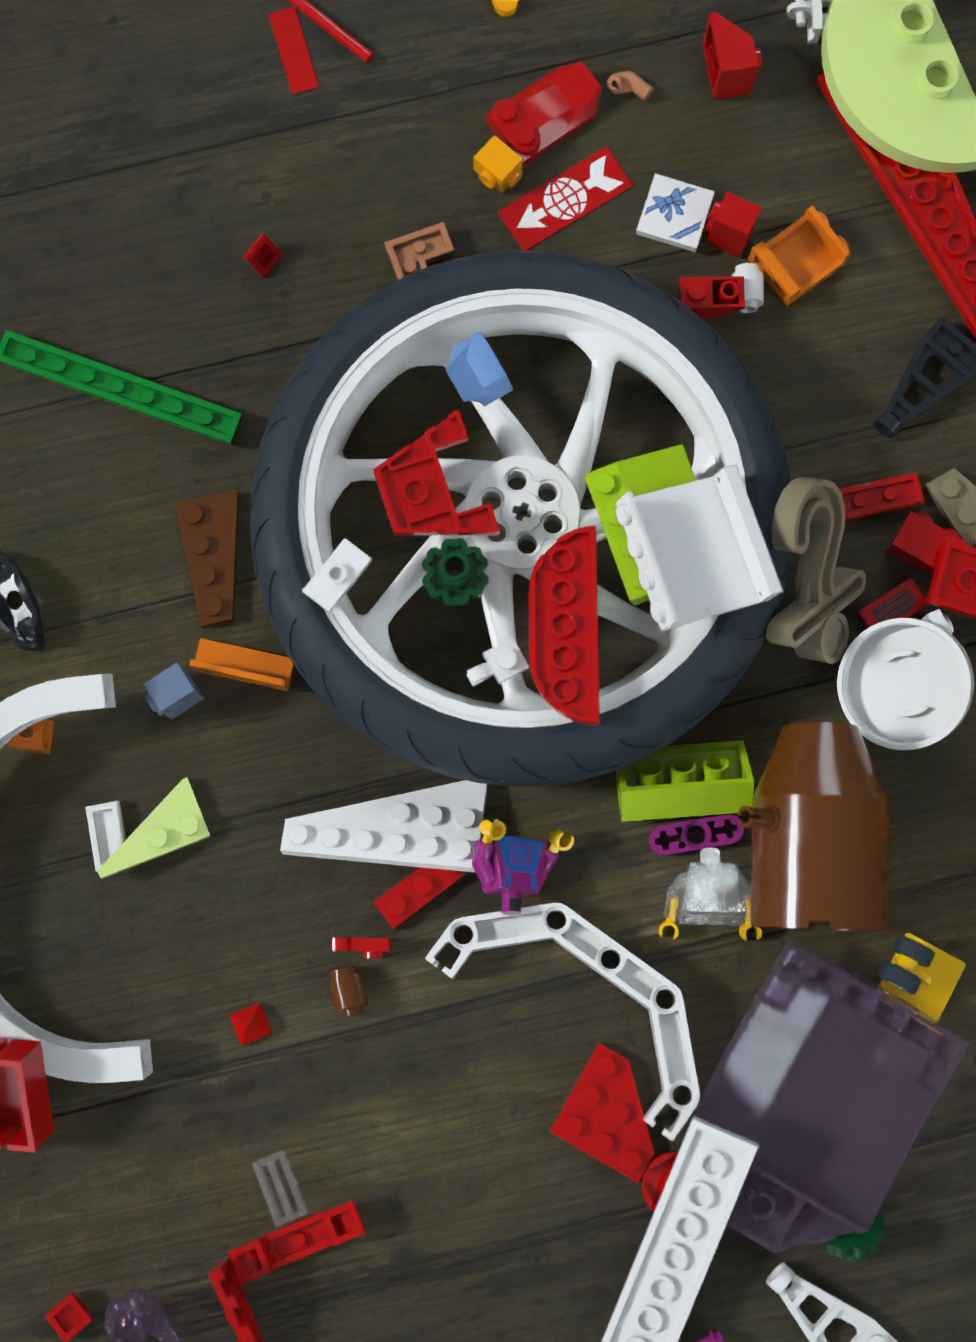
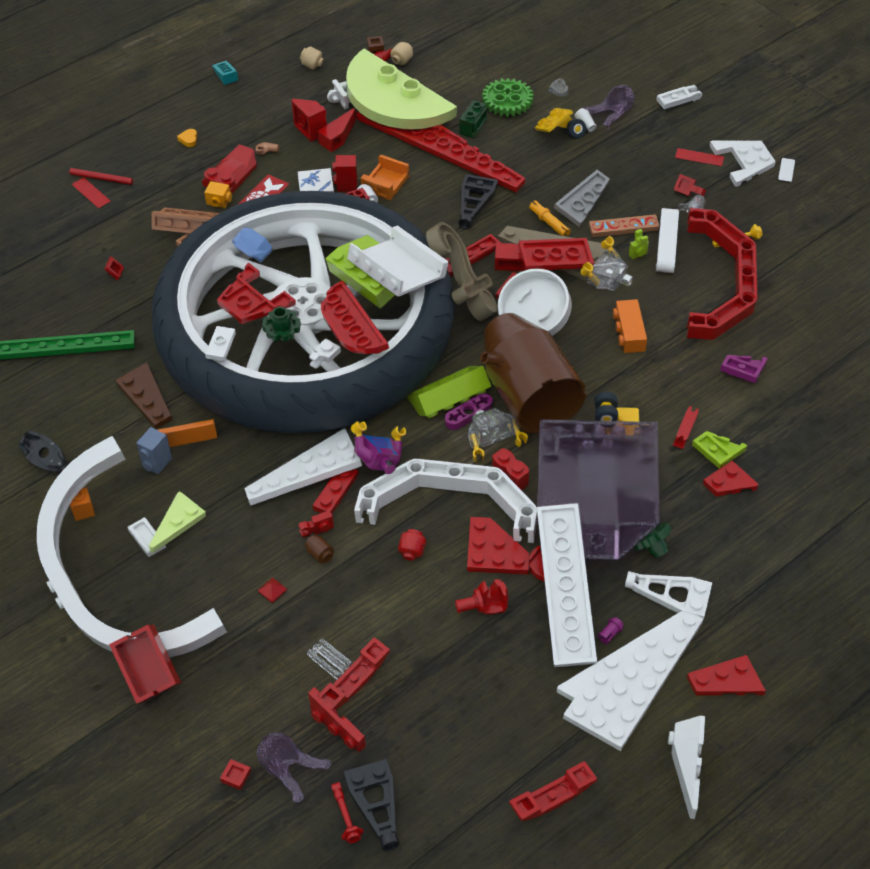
camera: 25 degrees left, 30 degrees down
none -> nougat fence [151,207,219,233]
none -> red slope [318,108,356,152]
none -> red head [398,529,426,561]
none -> red piece [455,579,508,615]
none -> red brick [492,448,529,491]

